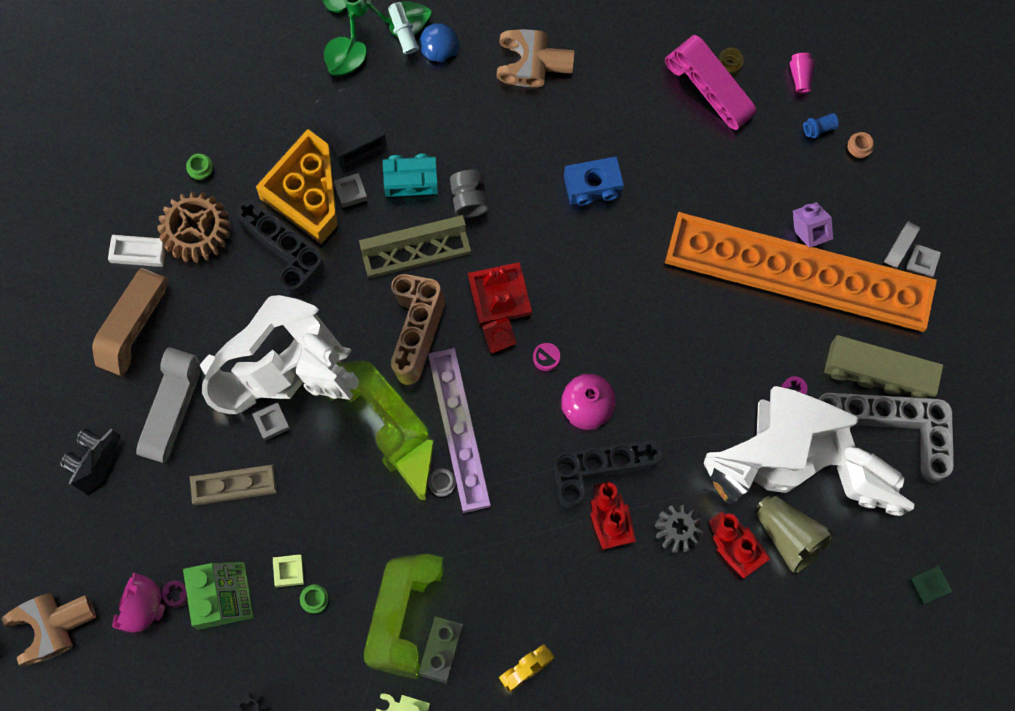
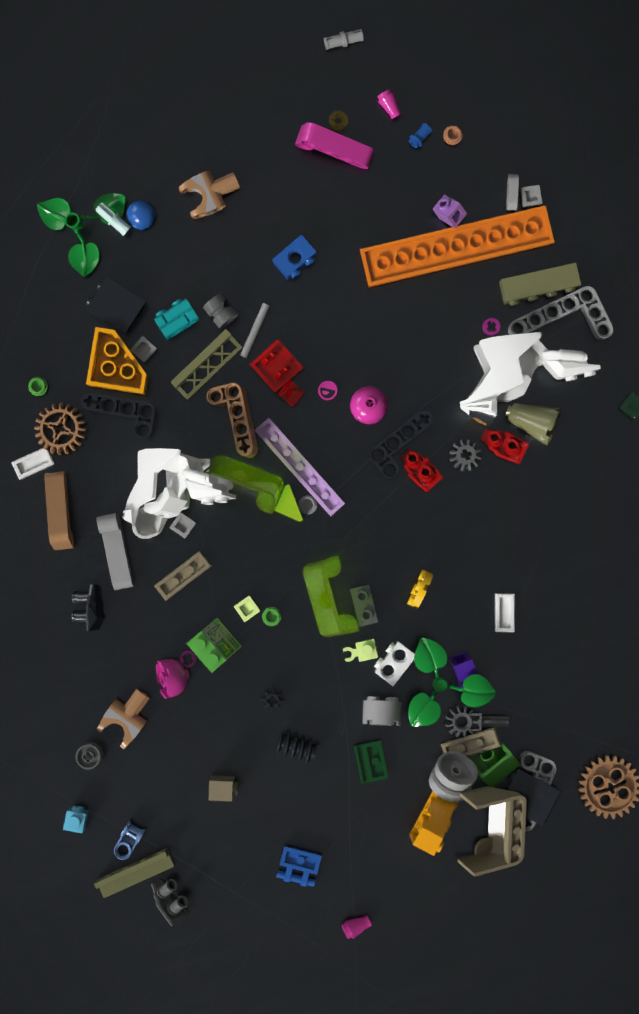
camera: 25 degrees left, 15 degrees up
none -> light grey bar [240,303,270,358]

